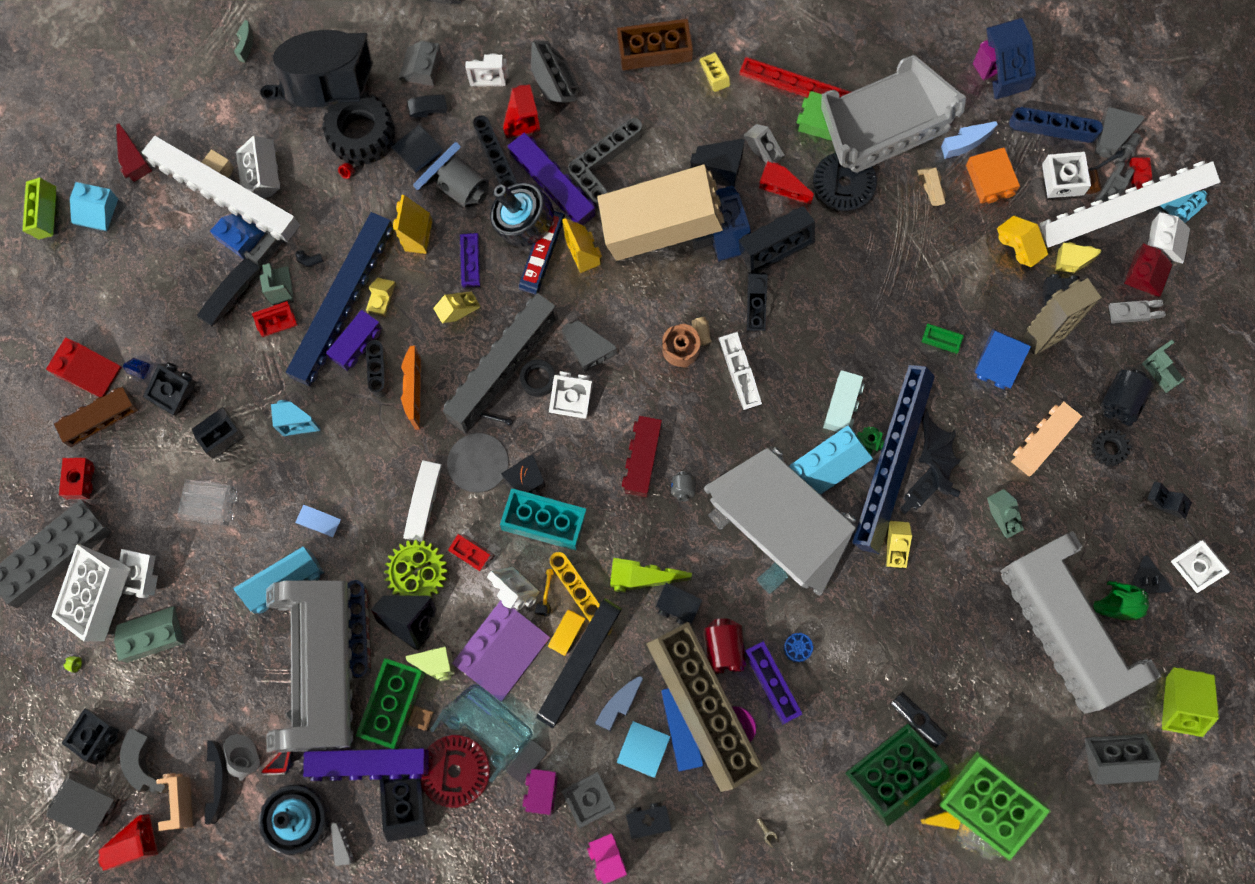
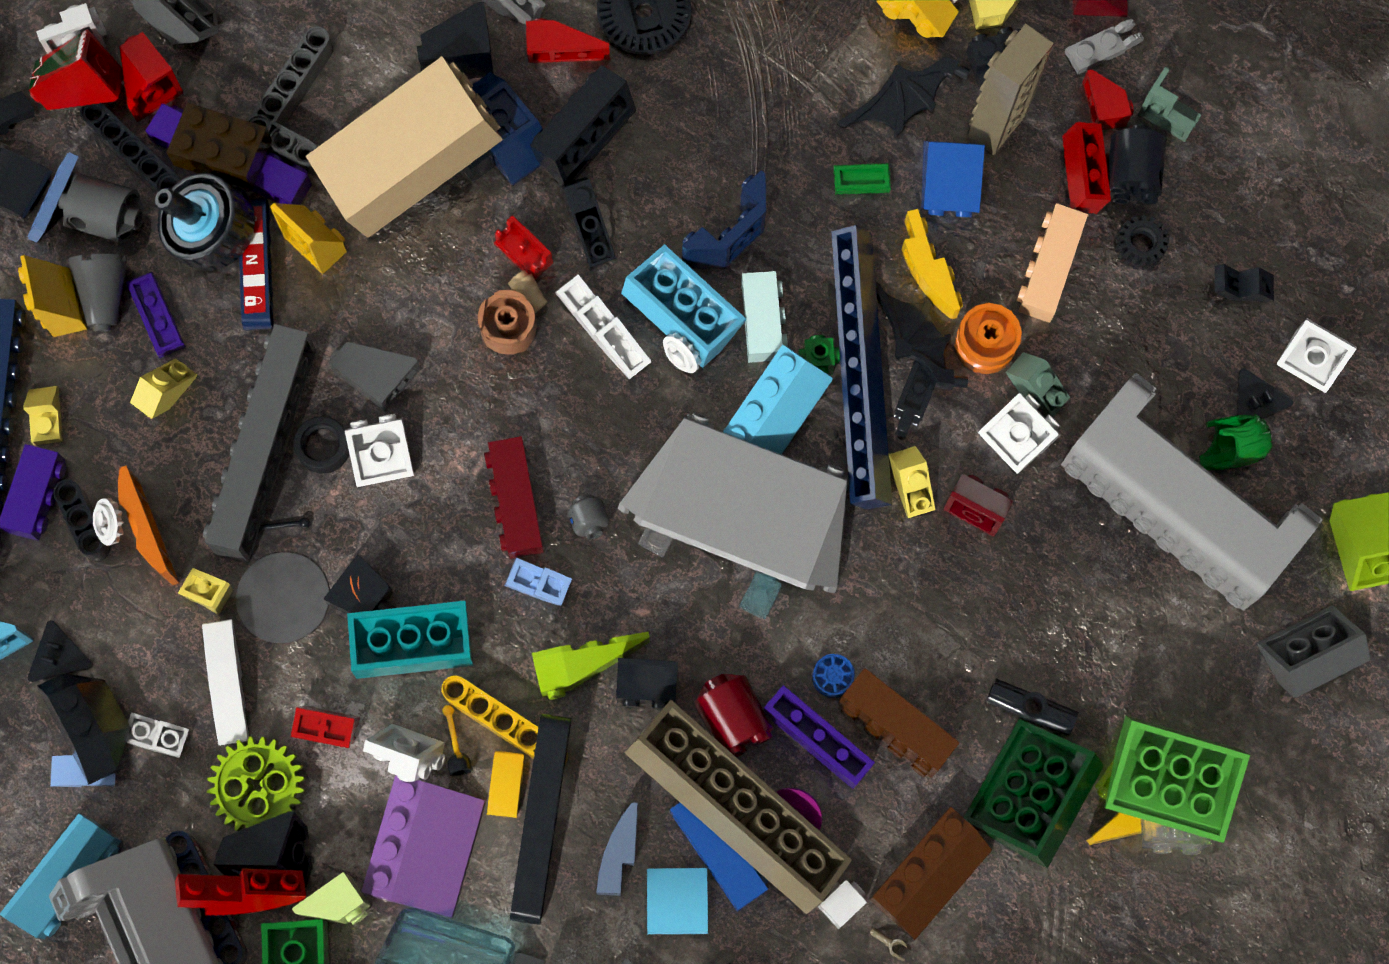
camera: 30 degrees left, 0 degrees up
none -> black piece [27,620,92,683]
none -> red slope [29,29,123,110]
none -> black wedge [37,673,131,785]
none -> dark grey cone [68,254,127,332]
none -> white gear [93,498,124,545]
none -> white slope [127,712,189,758]
none -> dark brown brick [167,102,272,190]
none -> red slope [175,869,306,915]
none -> light yellow slope [178,568,233,615]
none -> red hinge [494,215,553,280]
none -> light blue slope [504,558,572,606]
none -> medium azure slope [621,244,746,368]
none -> white gear [663,333,702,373]
none -> dark blue slope [682,170,766,269]
none -> white brick [818,880,867,929]
none -> black animal [837,56,970,137]
none -> reddish brown brick [838,668,960,778]
none -> reddish brown slope [869,807,992,941]
none -> yellow slope [901,209,963,319]
none -> dark red slope [943,474,1013,537]
none -> orange wheel [954,303,1022,374]
none -> white plate [978,393,1061,474]
none -> red brick [1062,122,1111,214]
none -> red slope [1082,70,1134,130]

